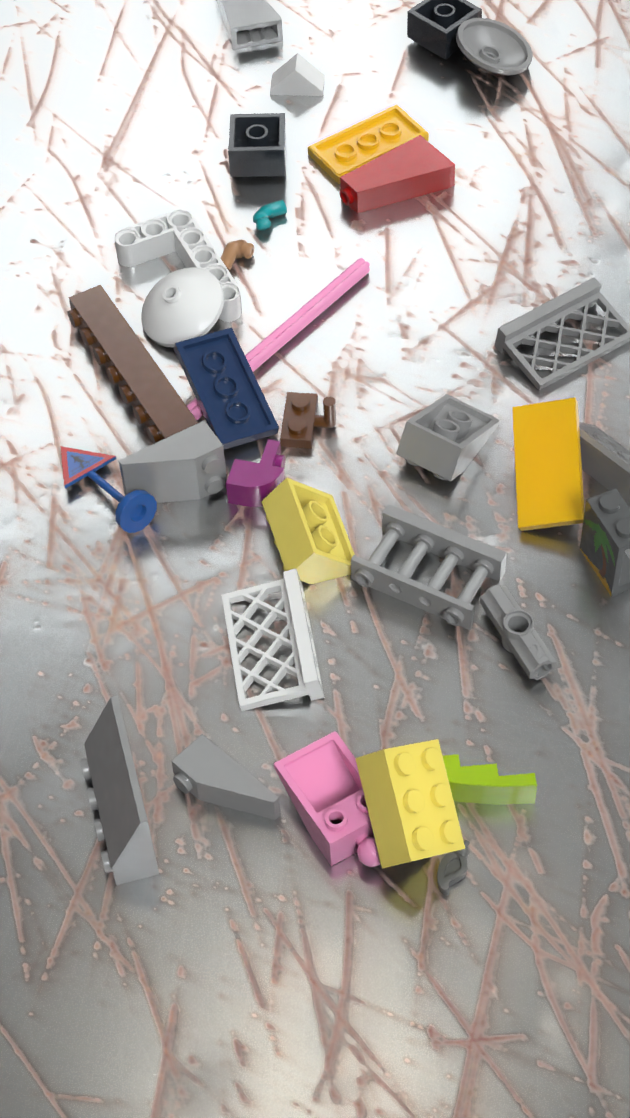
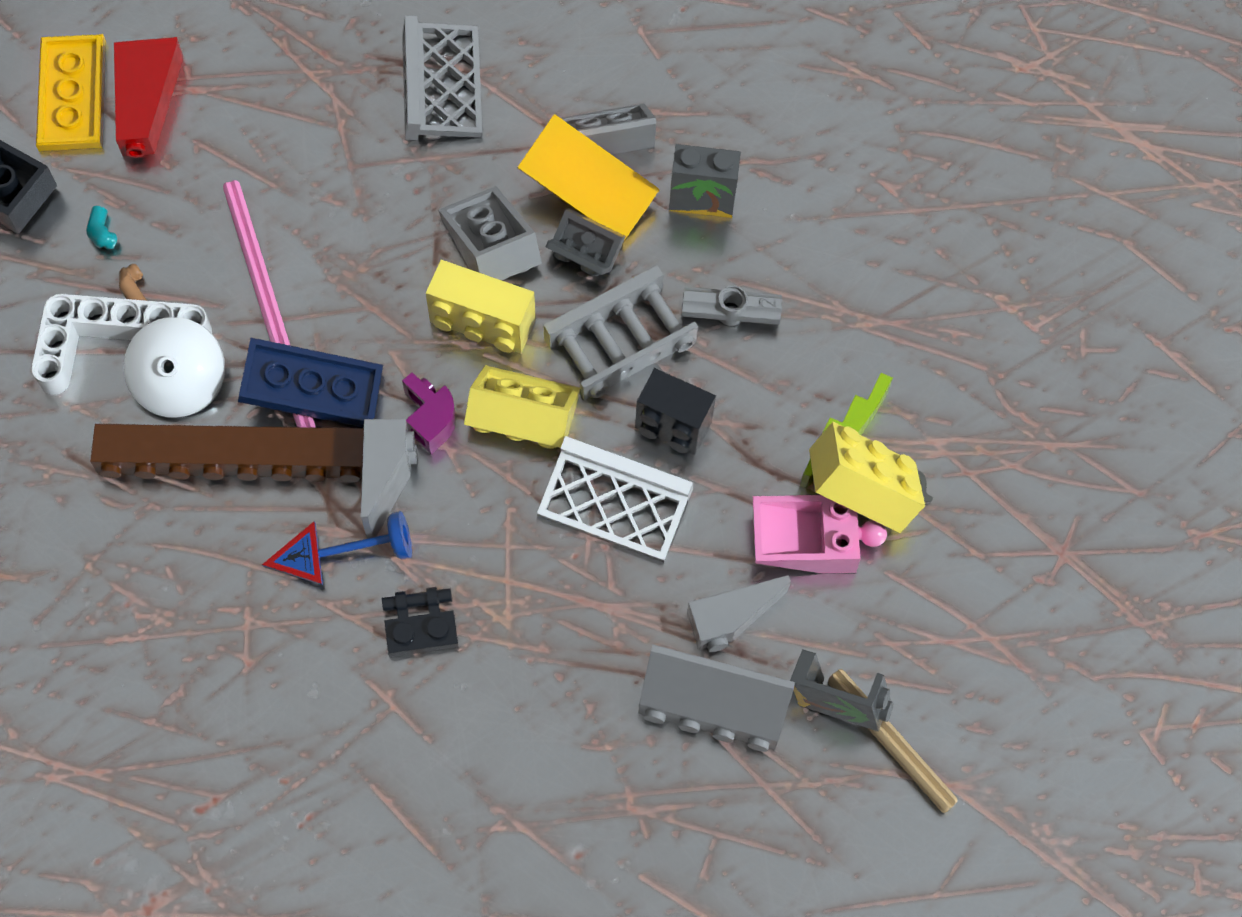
camera: 65 degrees left, 15 degrees up
reddish brown plate [280,392,336,449] -> none
none -> black plate [382,587,459,657]
none -> light yellow brick [426,260,536,354]
none -> dark grey bracket [545,209,626,276]
none -> black brick [635,368,716,455]
none -> dark grey panel [790,649,894,732]
none -> tan axle [828,669,958,813]

